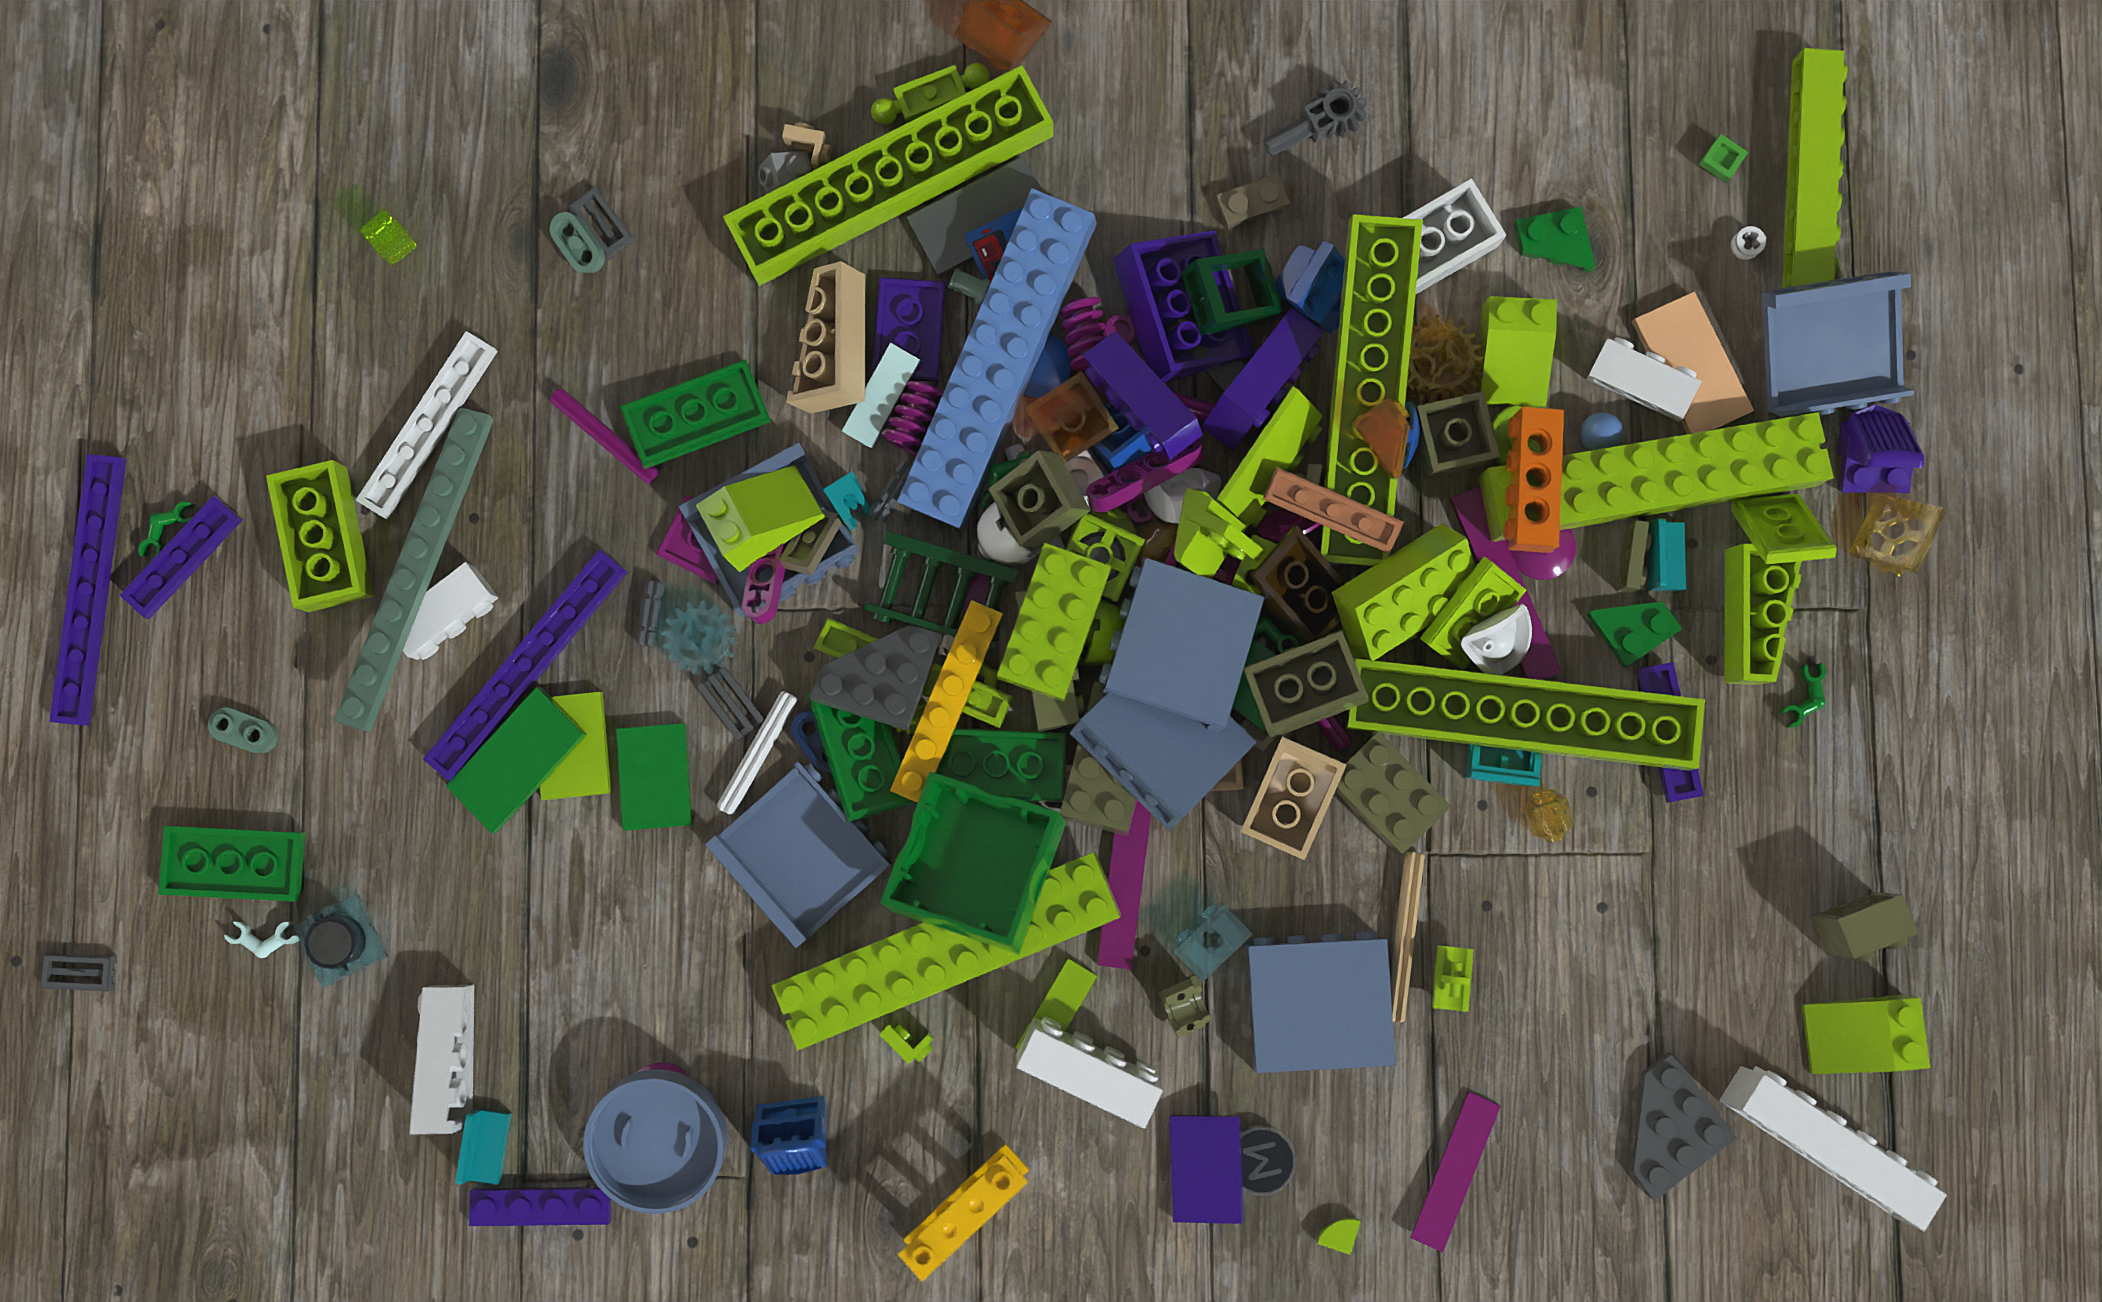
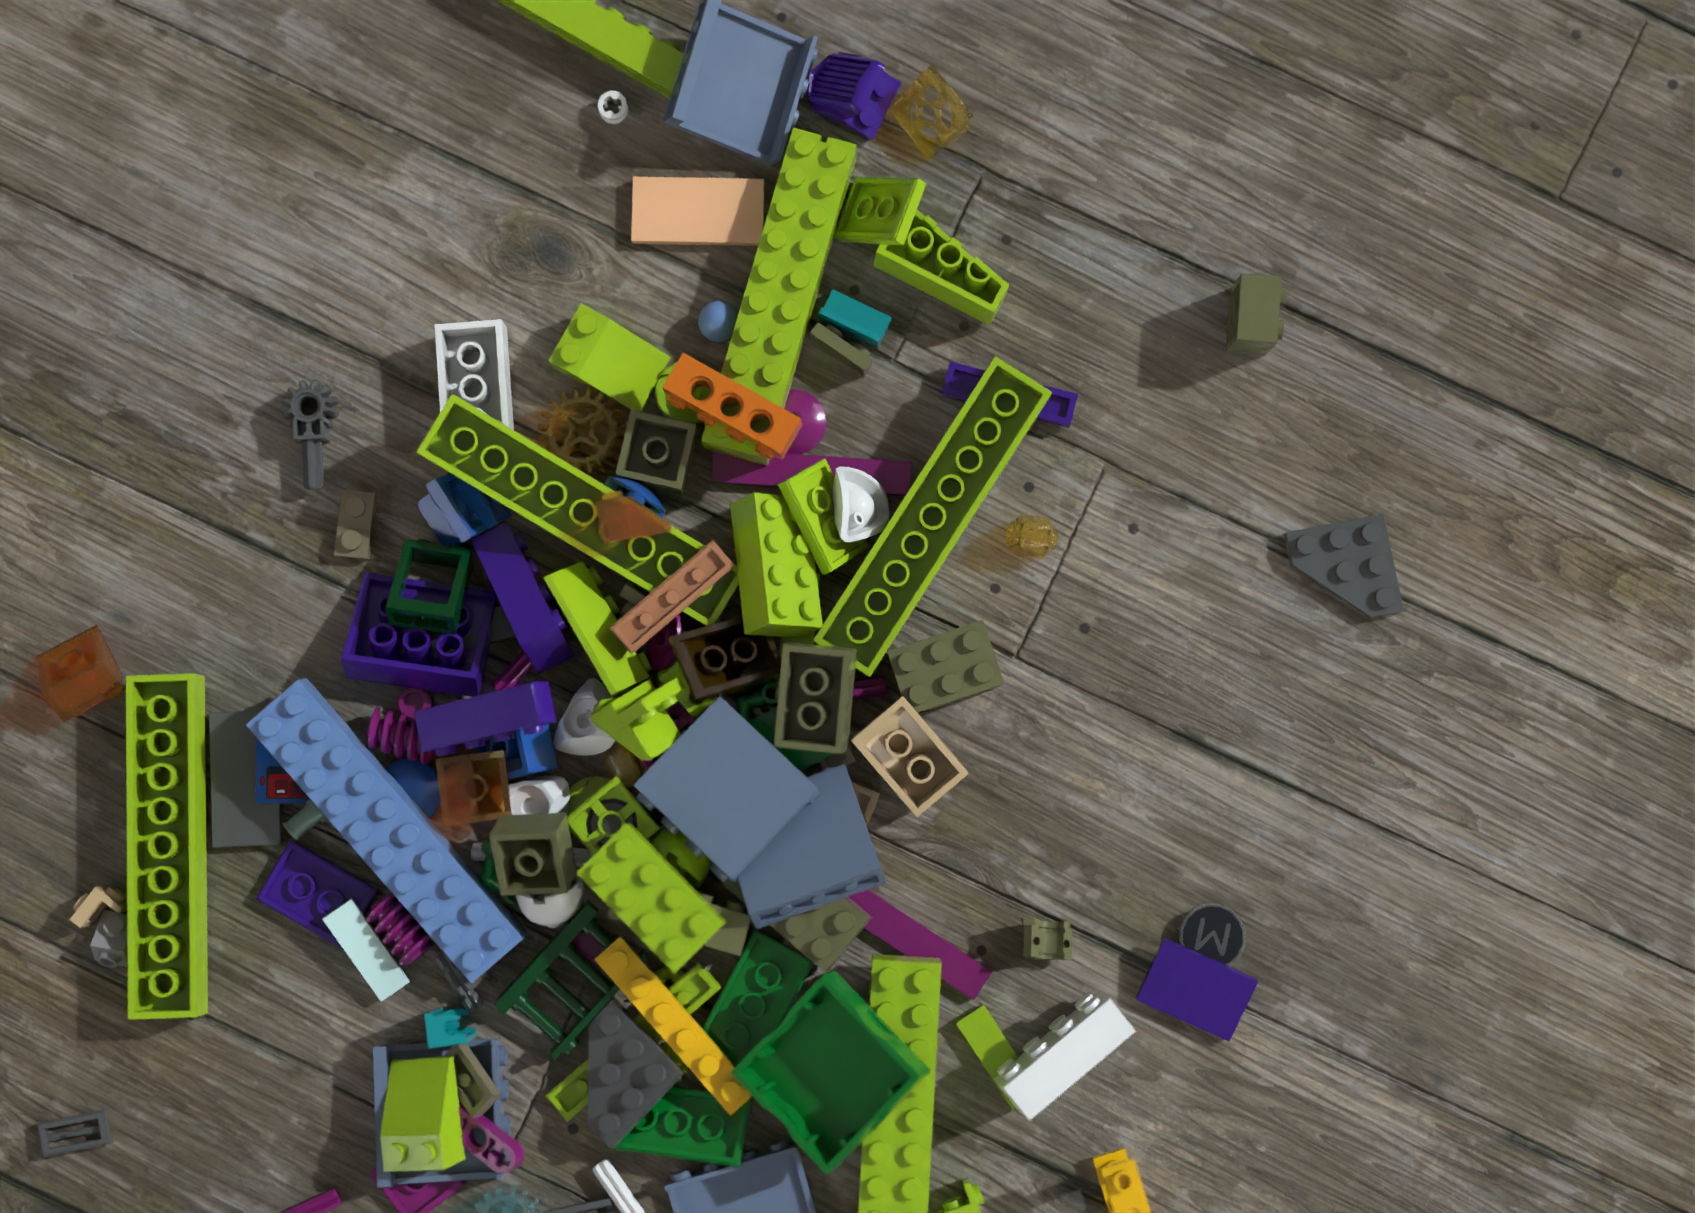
camera: 70 degrees left, 0 degrees up
sand green plate [550,212,605,274] -> none
green tile [619,359,771,469] -> none
tan wedge [786,261,865,414] -> none
dark blue plate [791,711,831,773] -> none
lime plate [871,63,990,125] -> none
magenta beam [1086,438,1204,512] -> none
magenta bush [1126,493,1155,525] -> none
clear light blue brick [1172,903,1252,982] -> none
sand blue panel [1245,931,1396,1073] -> none
lime tile [1316,1217,1361,1255] -> none
tan axle [1390,851,1424,1022] -> none
magenta piece [1410,1091,1501,1252] -> none
lime hips [1432,945,1473,1012] -> none
teal hinge [1464,744,1542,787] -> none
green wing [1514,207,1596,272] -> none
white brick [1586,337,1702,422] -> none
green wing [1586,601,1682,668] -> none
bright green plate [1698,134,1748,183] -> none
white brick [1719,1066,1947,1231] -> none
green arm [1778,663,1826,728] -> none
lime slope [1801,994,1930,1074] -> none

